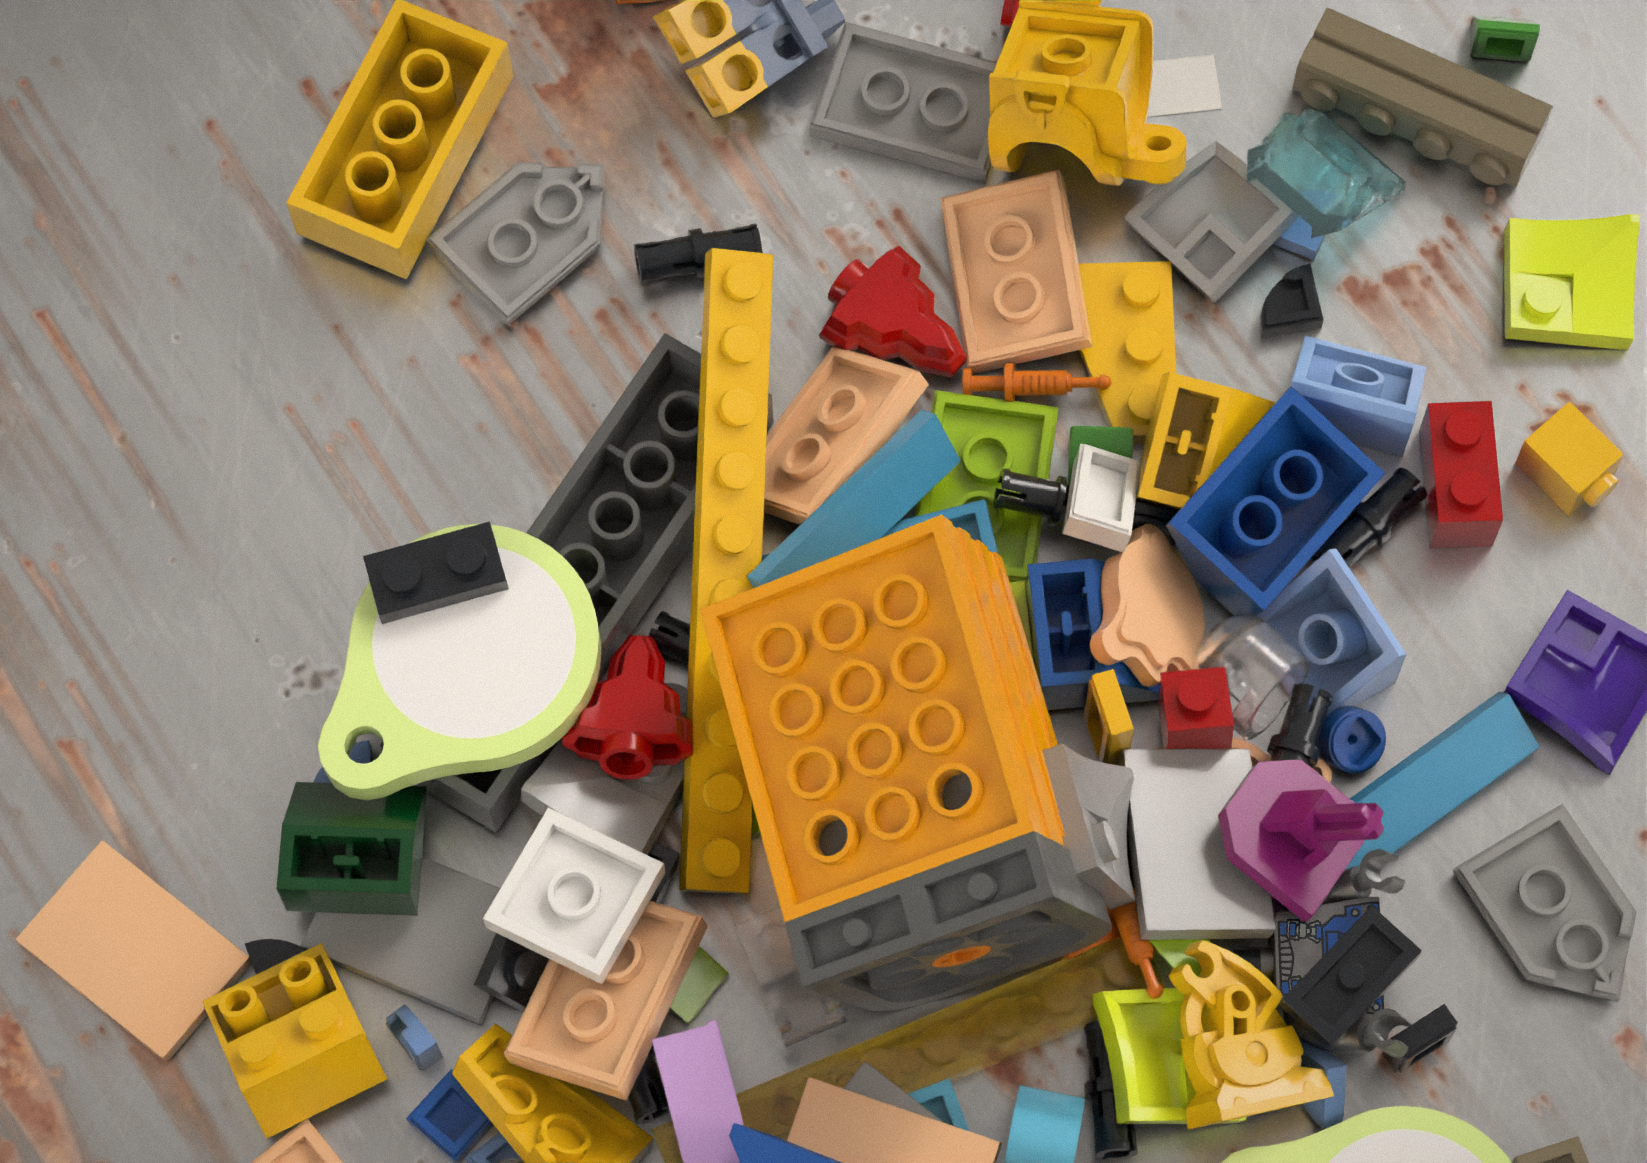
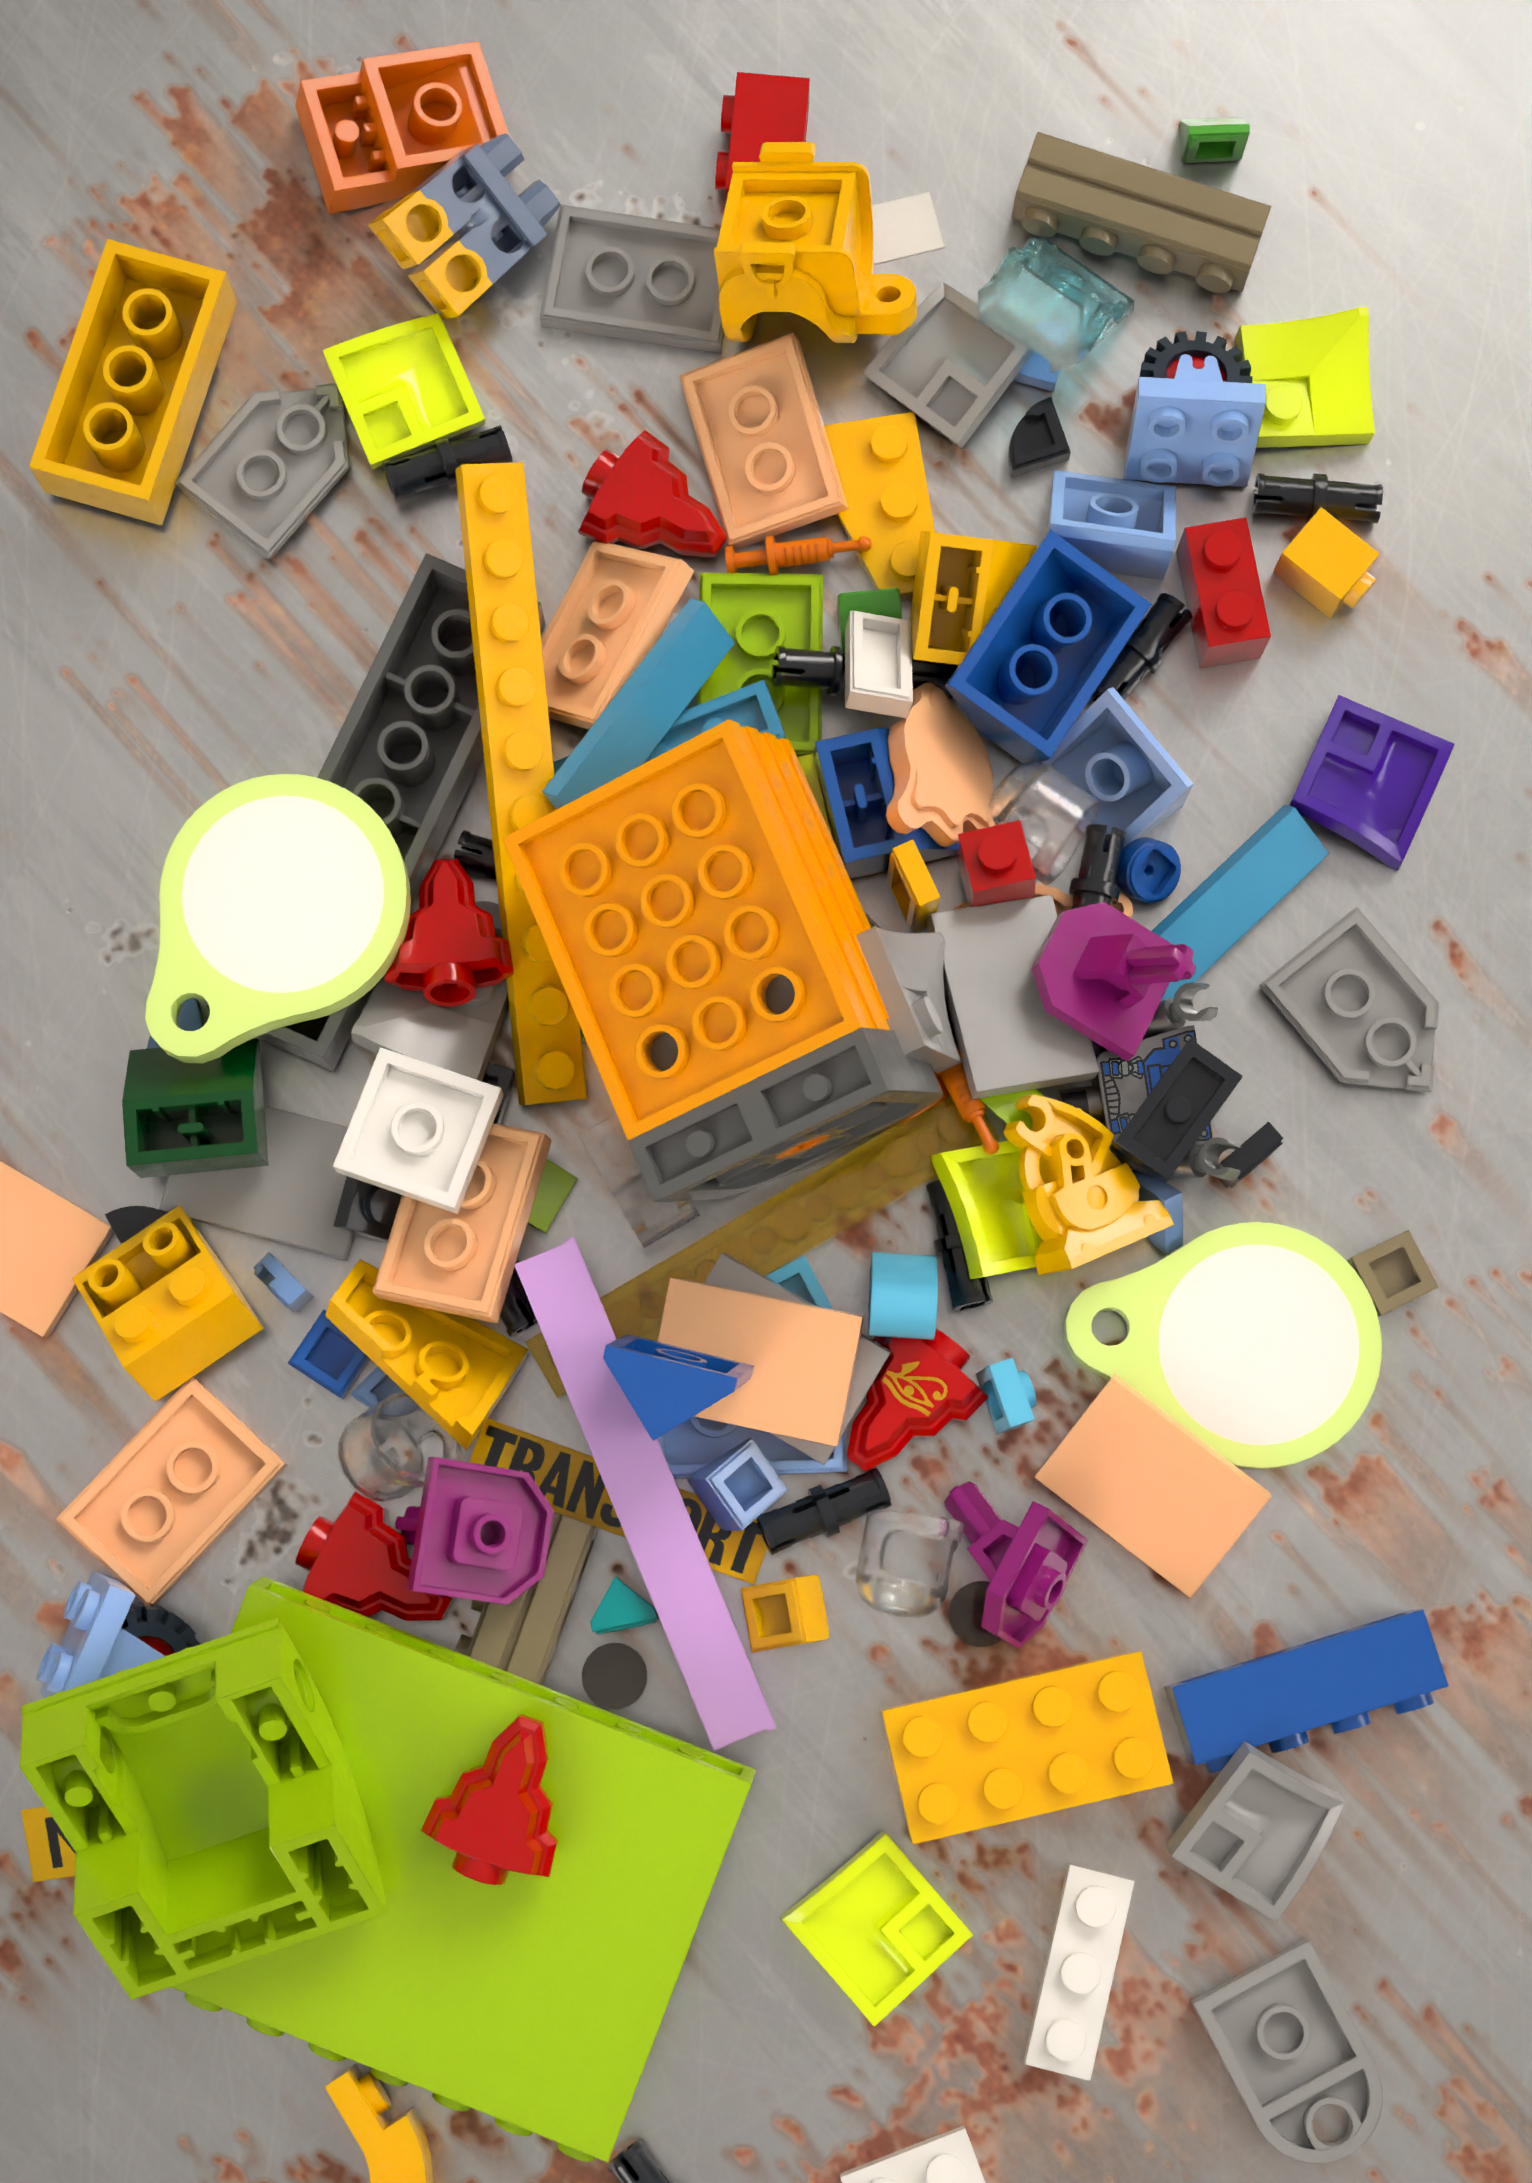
camera: 10 degrees left, 10 degrees up
black plate [363,521,509,624] -> none
none -> neon yellow plate [323,313,485,470]
none -> light blue plate [1124,331,1266,487]
none -> black pin [1253,473,1383,524]

